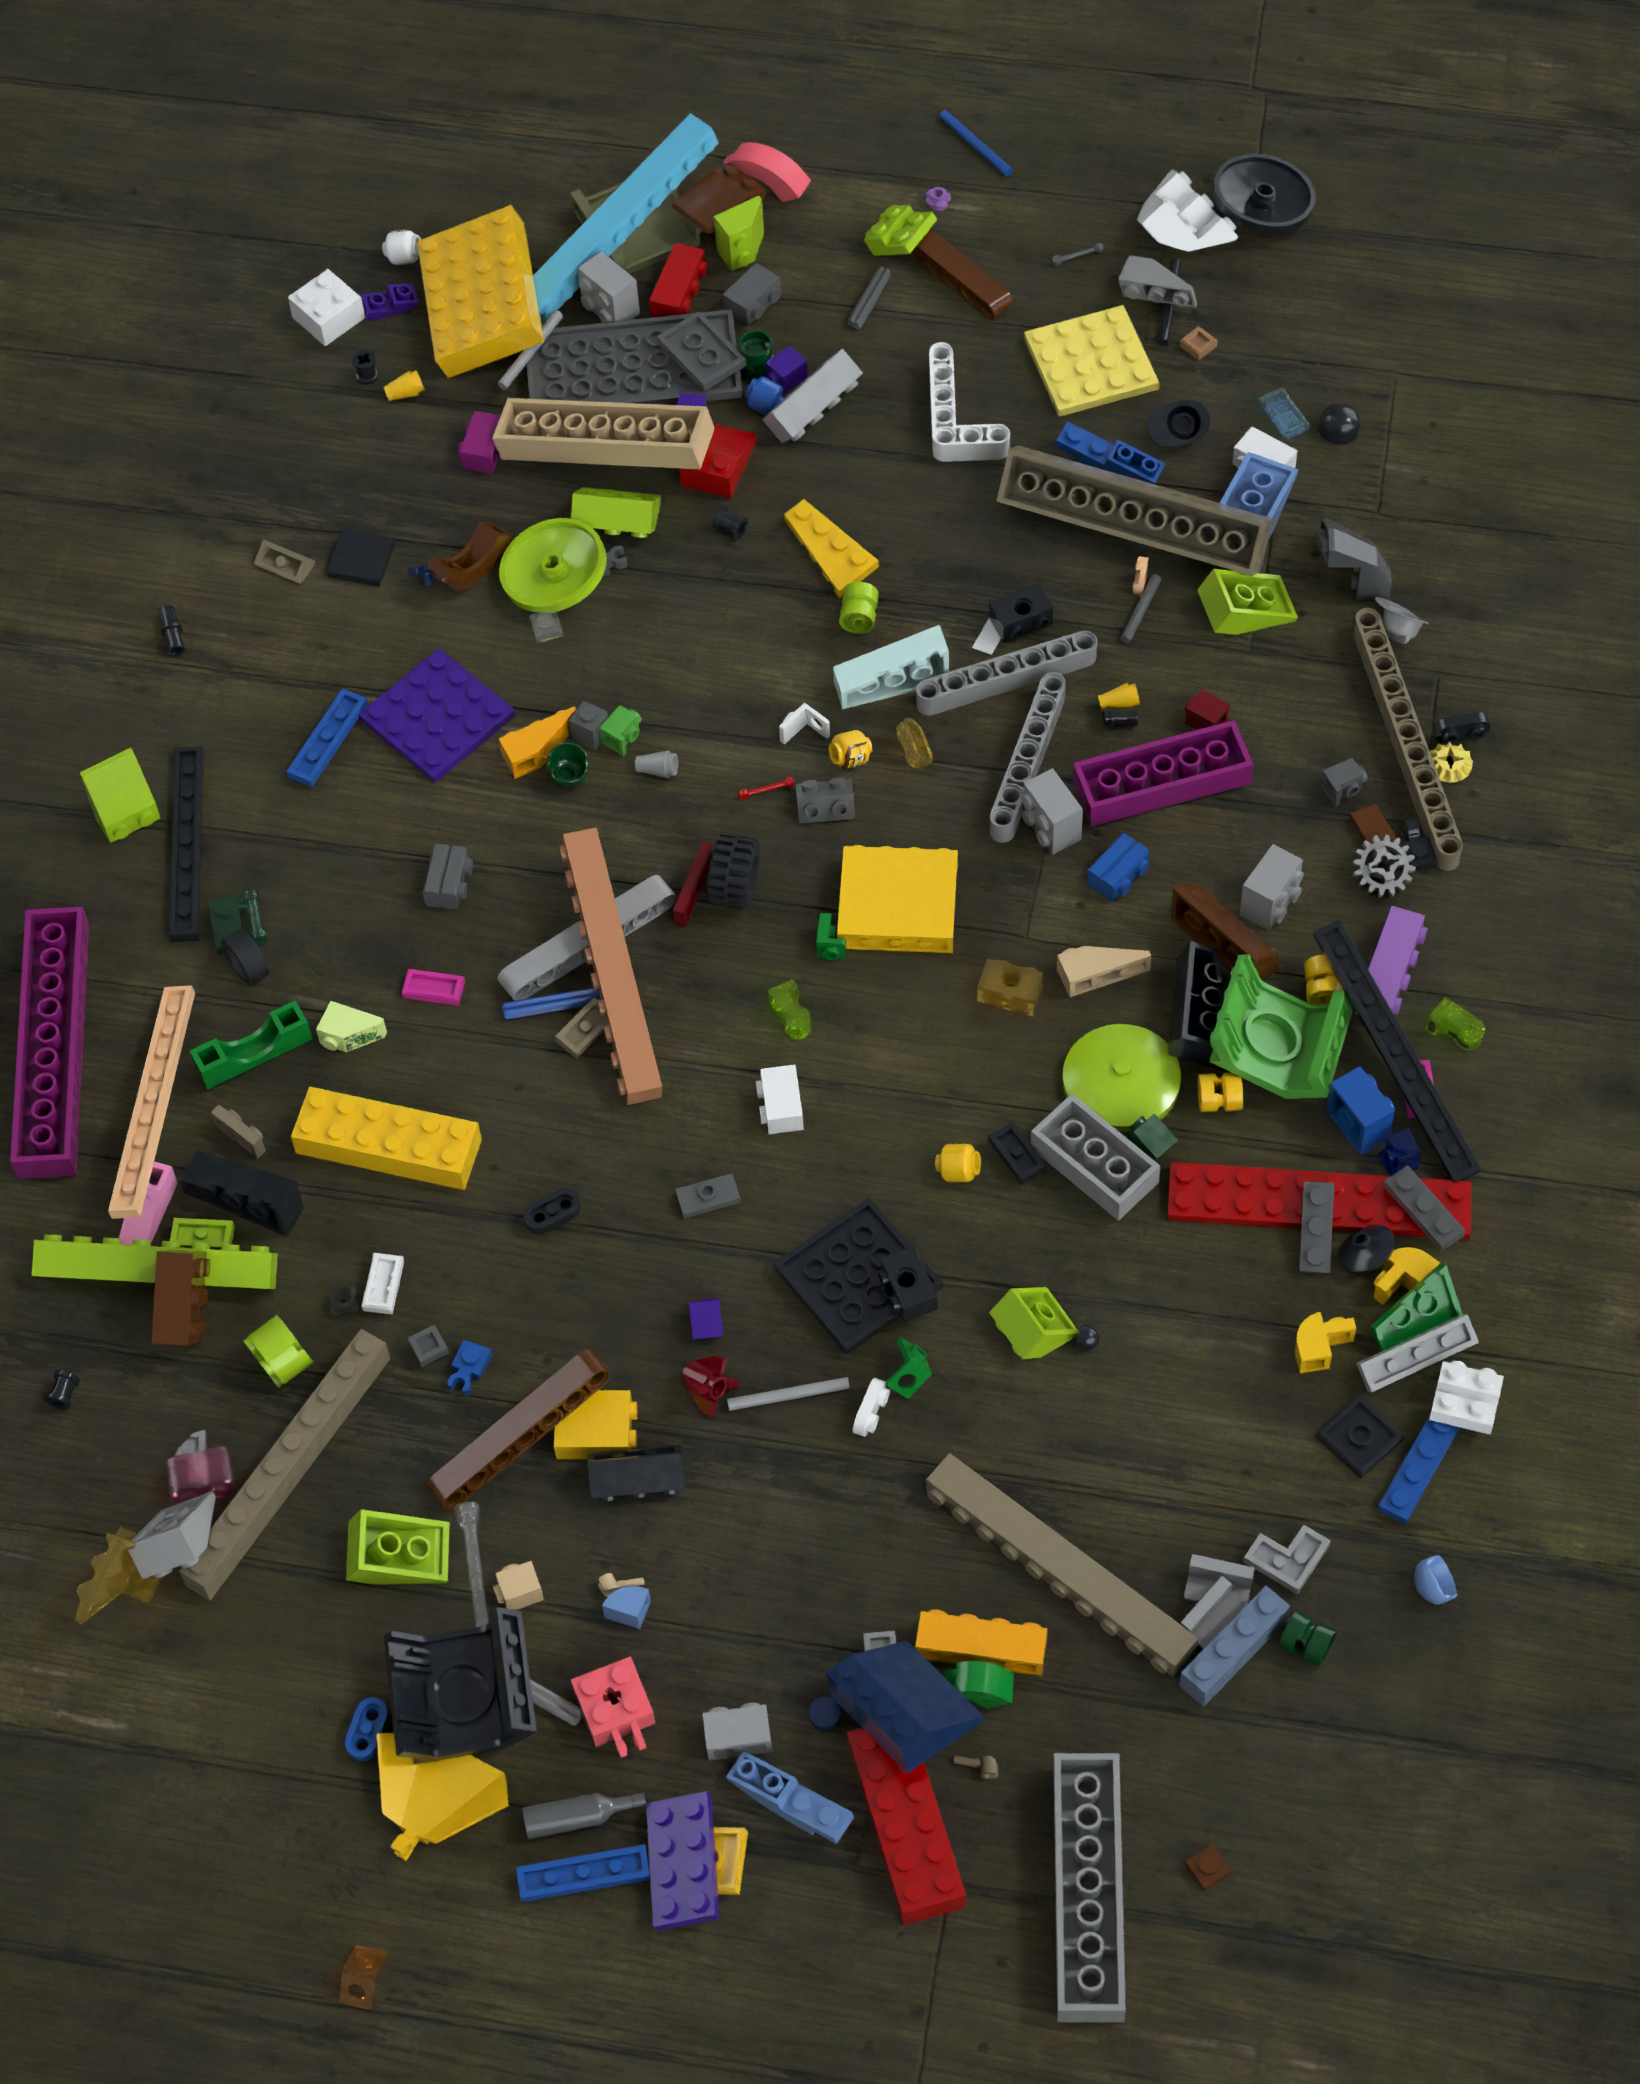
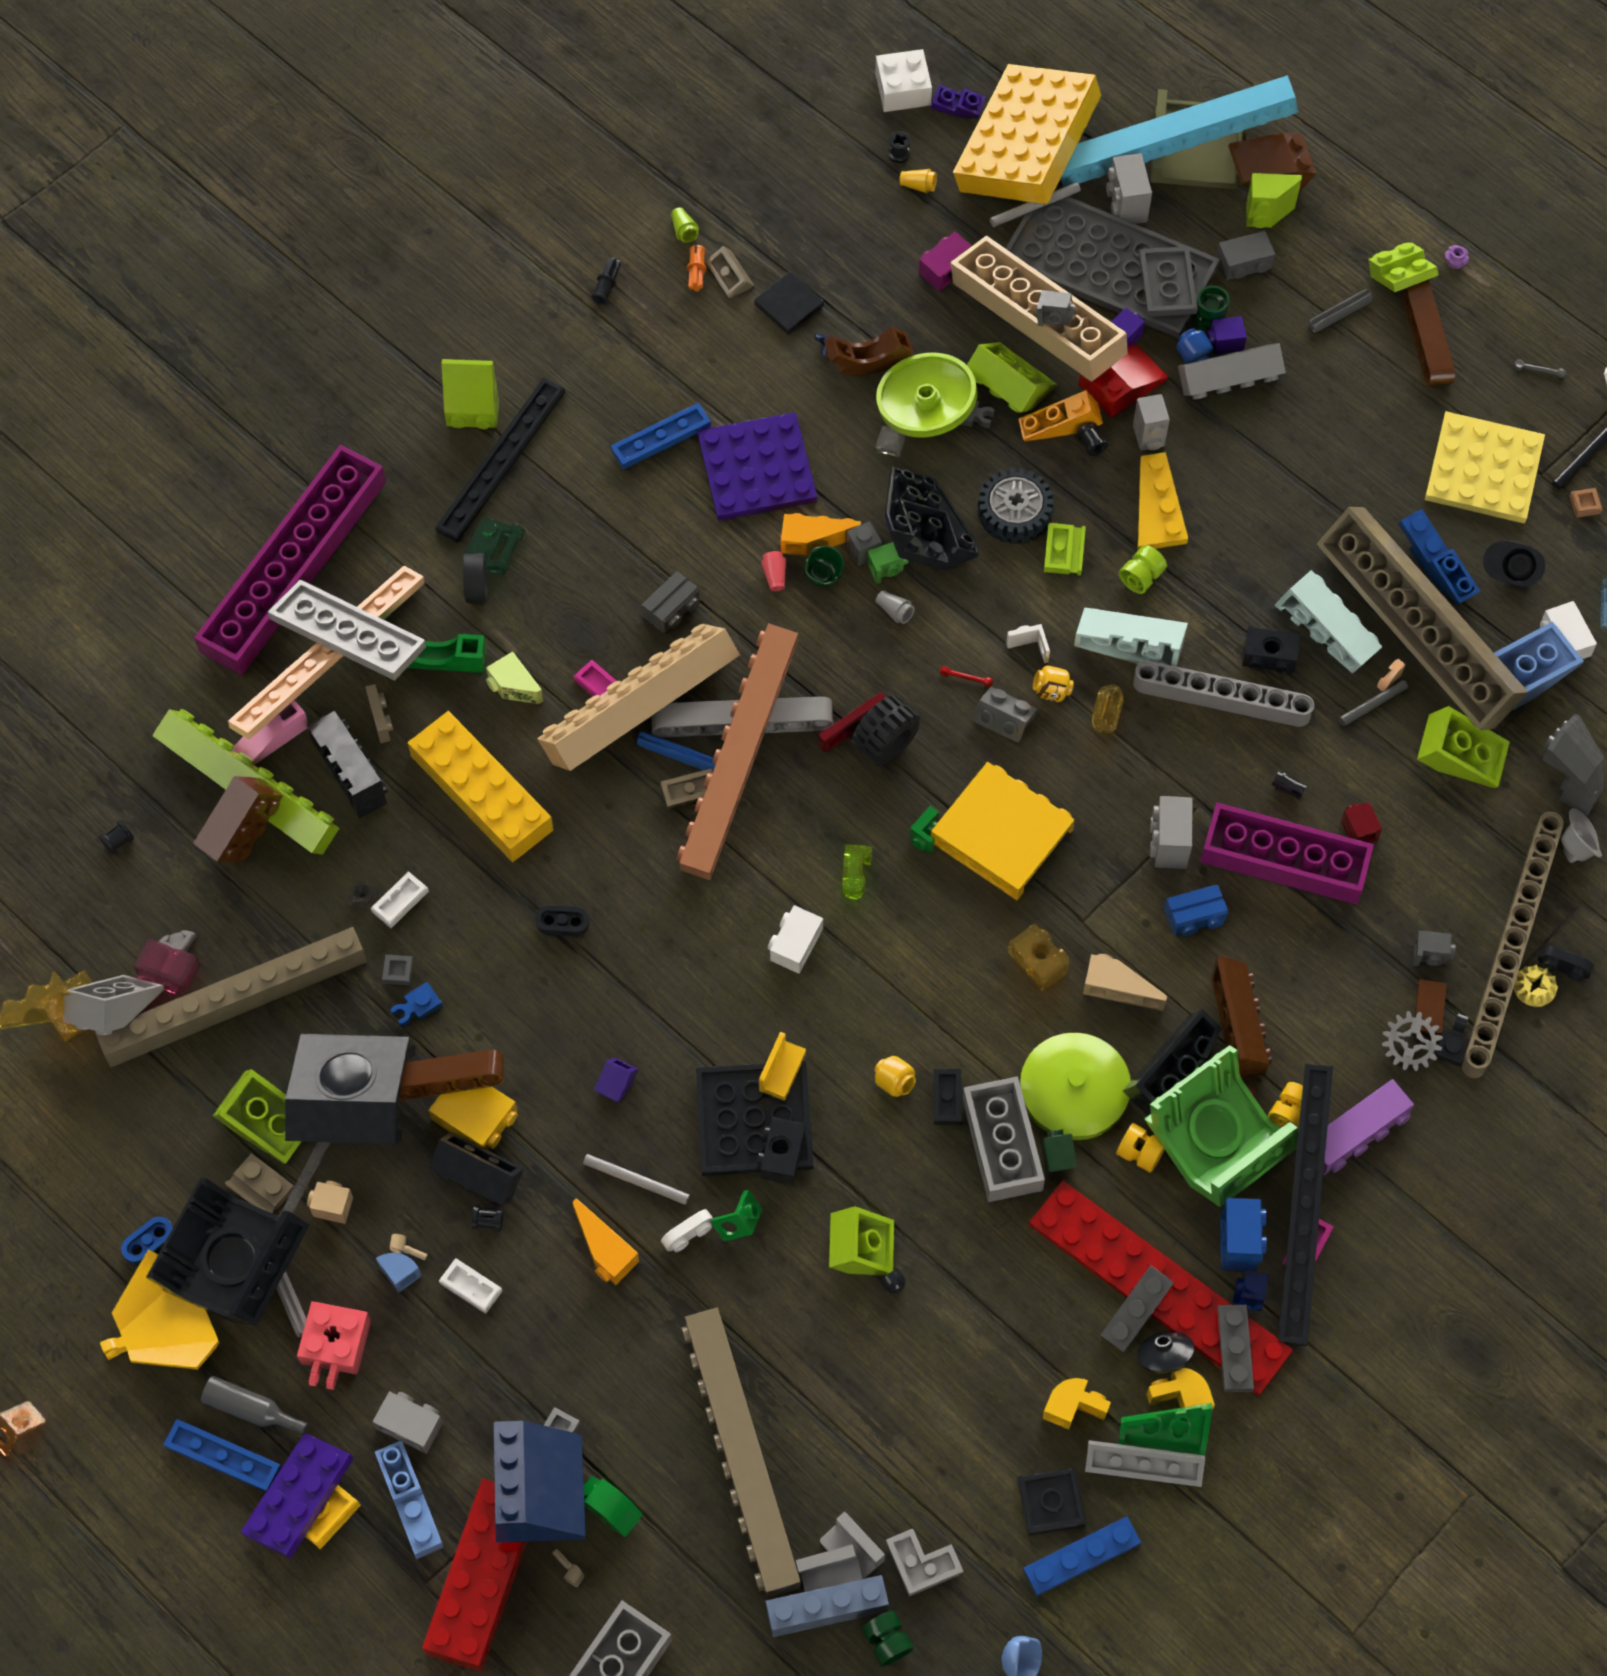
camera: 30 degrees right, 5 degrees up
lime plate [170,1218,235,1250] -> none
lime brick [243,1315,313,1388] -> none
white head [382,229,421,265] -> none
red brick [649,243,708,318] -> none
dark grey plate [675,1173,741,1219] -> none
dark red brick [681,1355,740,1417] -> none
coral arch [723,143,811,202] -> none
dark blue tile [809,1697,841,1731] -> none
light orange brick [915,1610,1047,1676] -> none
white beam [929,342,1010,462] -> none
blue bar [939,110,1013,177] -> none
white sticker [972,619,1001,655] -> none
light grey beam [990,672,1066,843] -> none
yellow cone [1098,682,1140,711] -> none
light grey slope [1118,256,1197,308] -> none
light grey brick [1240,844,1304,931] -> none
clear neon green leg [1425,997,1485,1051] -> none
white plate [1429,1361,1504,1435] -> none
none -> dark tan plate [225,1153,295,1213]
none -> light grey plate [268,580,426,681]
none -> black panel [285,1034,415,1144]
none -> white plate [439,1258,502,1314]
none -> black bush [472,1204,504,1232]
none -> tan brick [537,624,740,771]
none -> light orange slope [573,1198,639,1285]
none -> lime cone [671,208,699,243]
none -> orange axle [687,245,706,292]
none -> yellow panel [759,1032,806,1101]
none -> coral cone [761,551,786,592]
none -> black wedge [884,466,979,570]
none -> wheel [978,468,1054,544]
none -> light orange slope [1018,390,1103,441]
none -> dark grey brick [1036,290,1076,326]
none -> lime plate [1044,523,1086,576]
none -> light grey brick [1133,394,1170,451]
none -> light aqua wedge [1274,570,1382,673]

